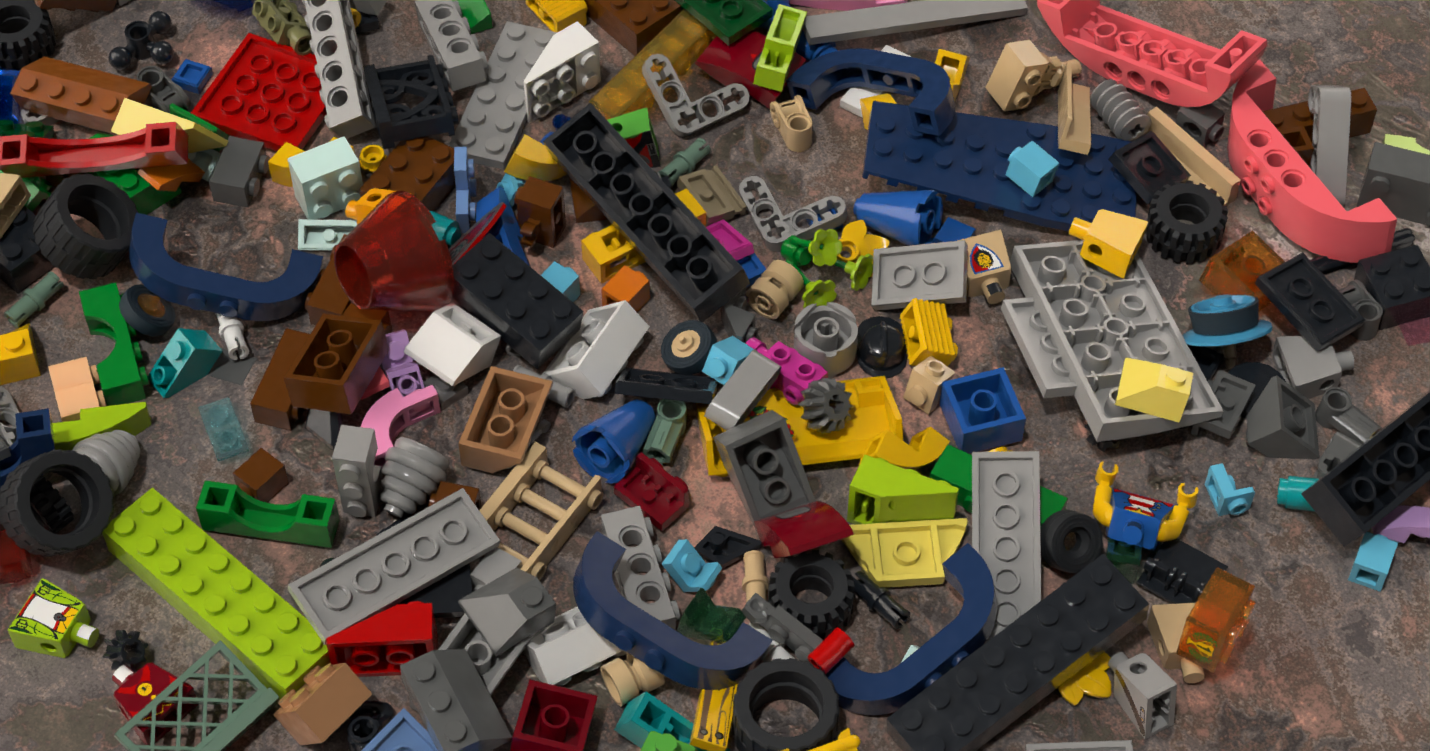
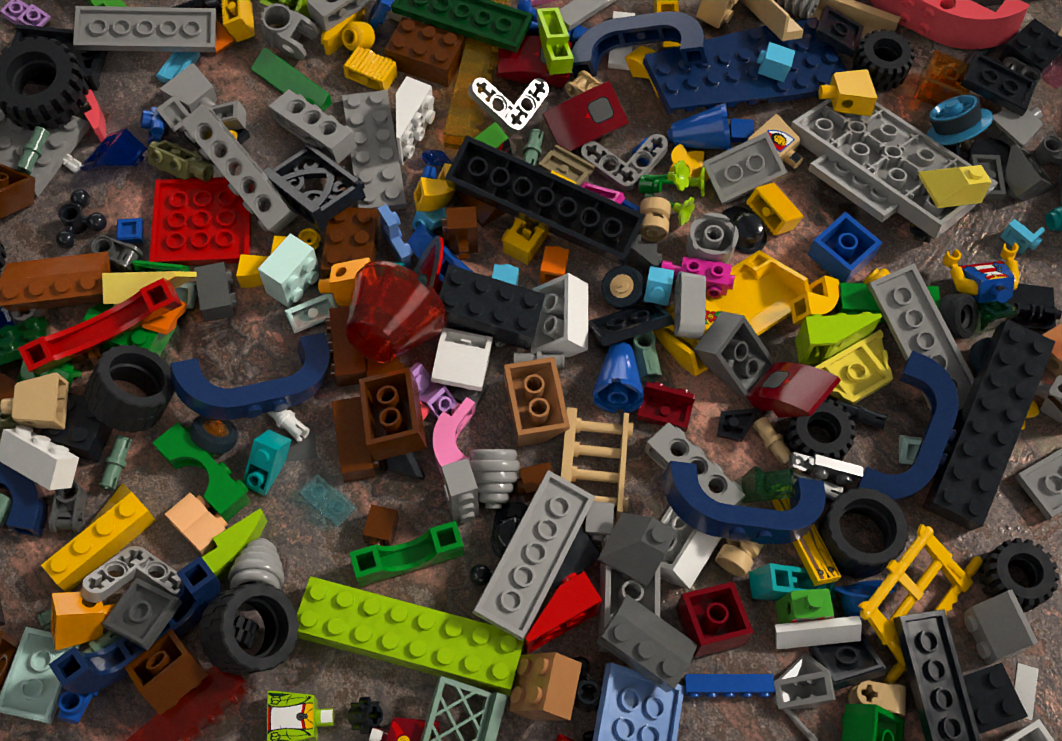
camera: 30 degrees left, 10 degrees up
medium azure bracket [662,539,722,592] -> none
dark grey gear [798,378,855,434] -> none
red piece [807,627,855,674] -> none
tan bracket [903,356,955,414] -> none
none -> dark red slope [542,81,629,152]

